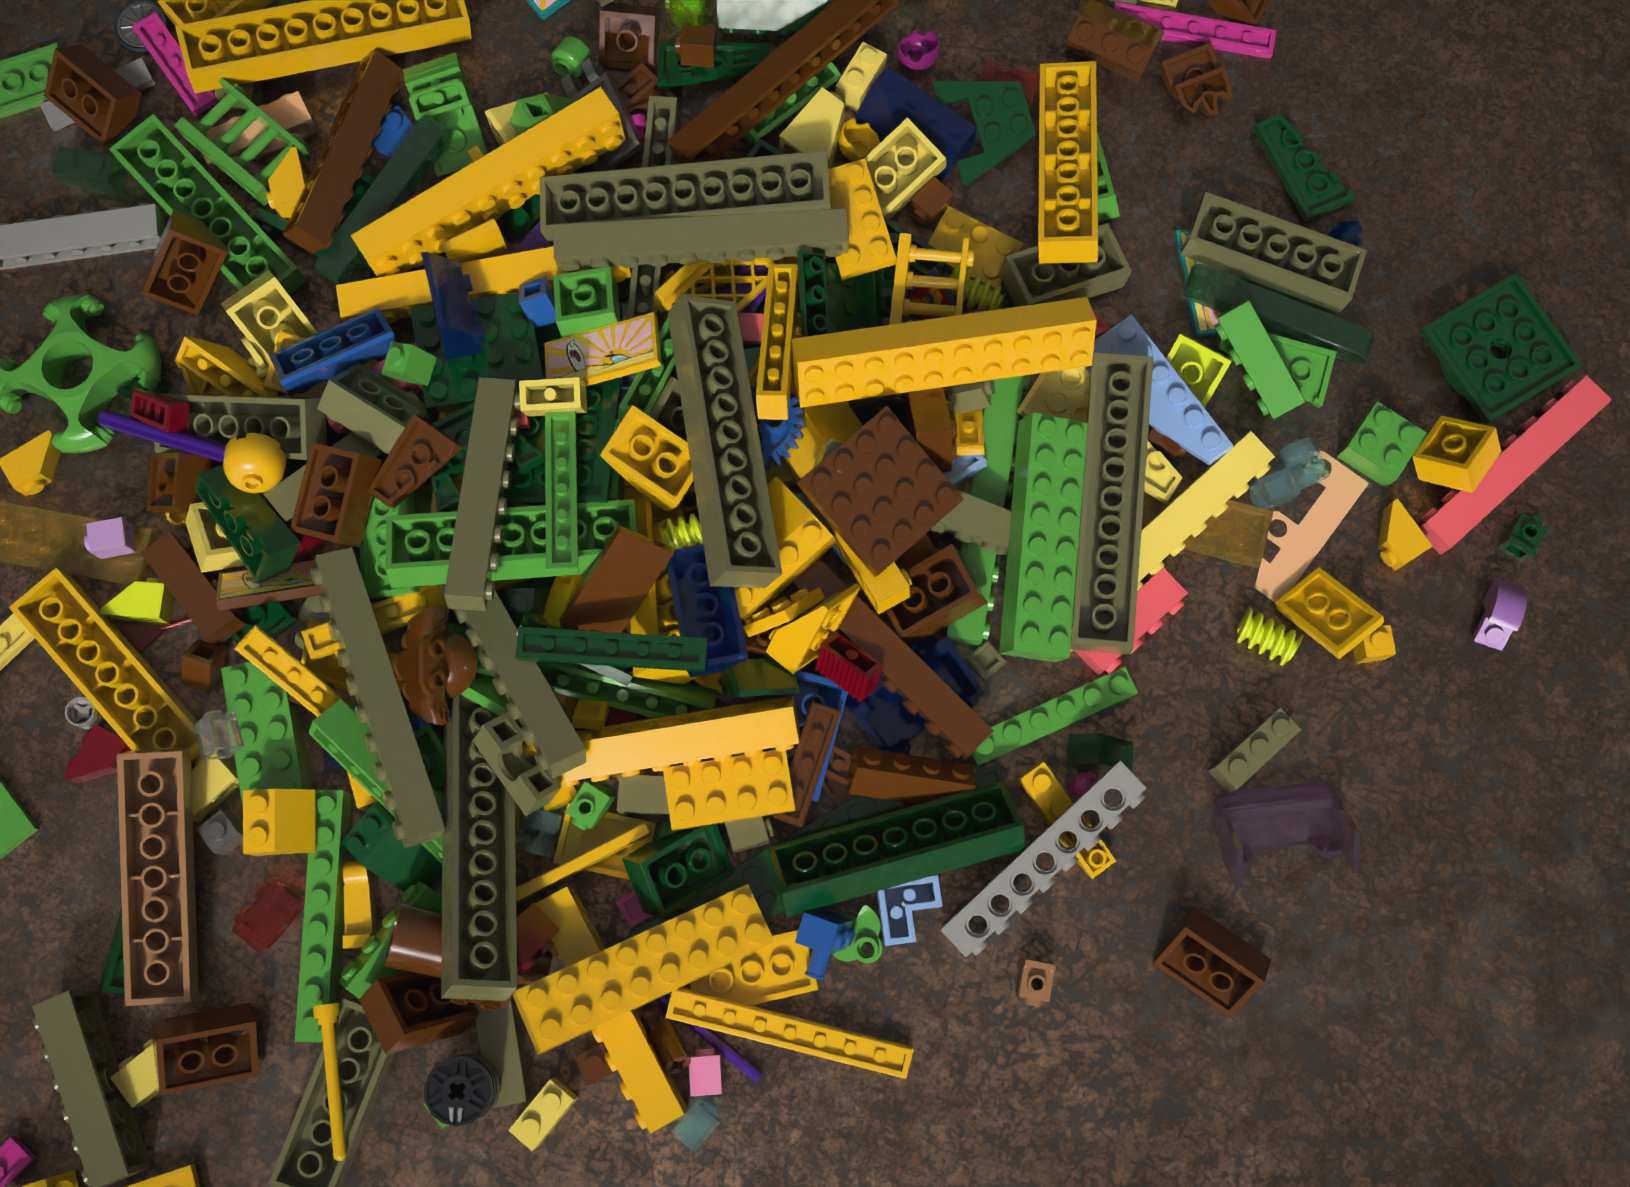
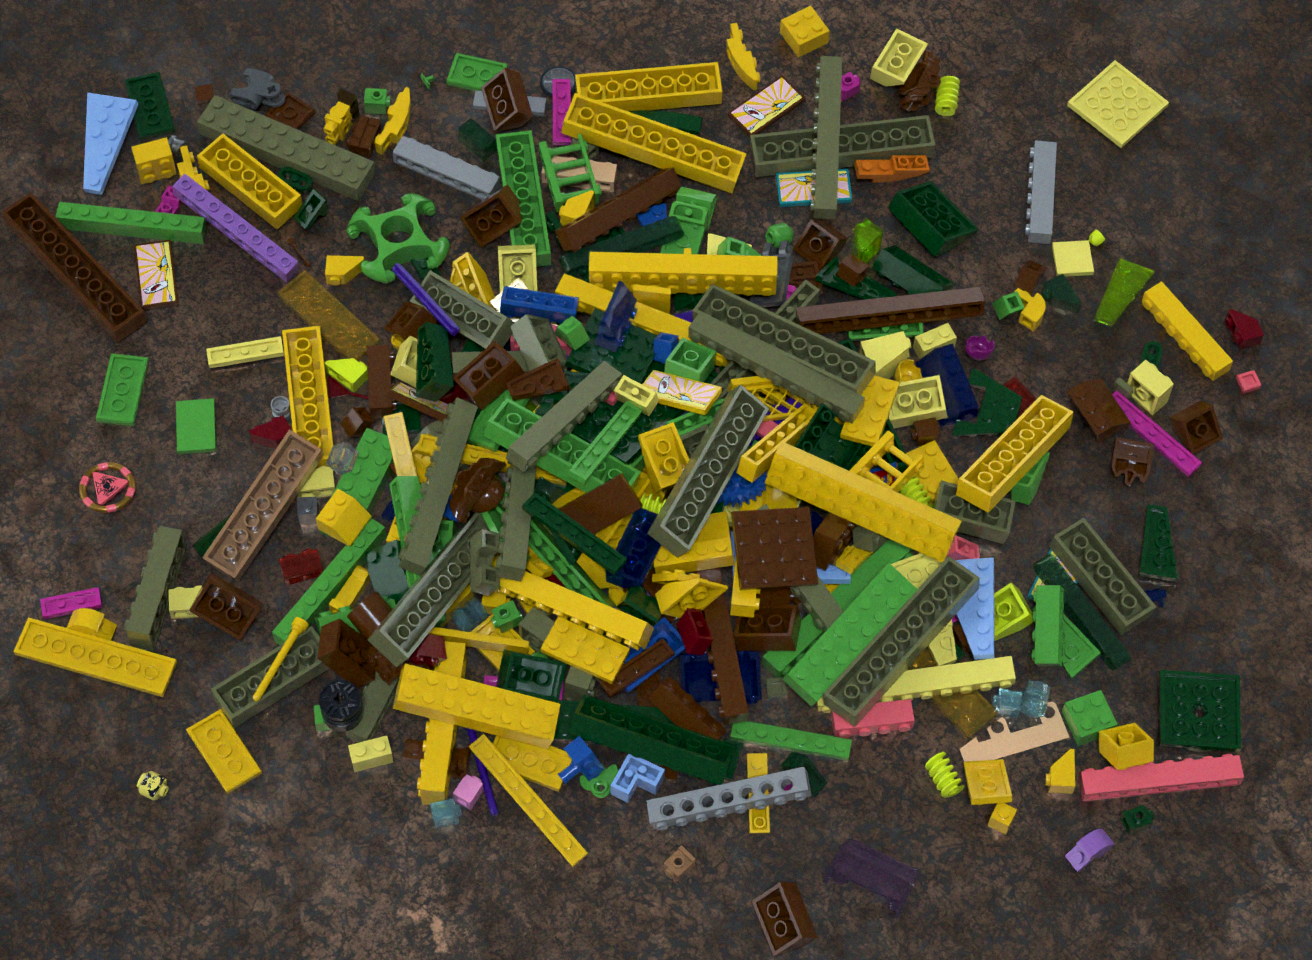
camera: 35 degrees right, 15 degrees down
lavender brick [84,517,136,559] -> none
dark red slope [130,388,190,433] -> none
yellow cylinder [223,433,287,494] -> none
light yellow piece [240,336,269,378] -> none
olive arch [1208,707,1302,793] -> none

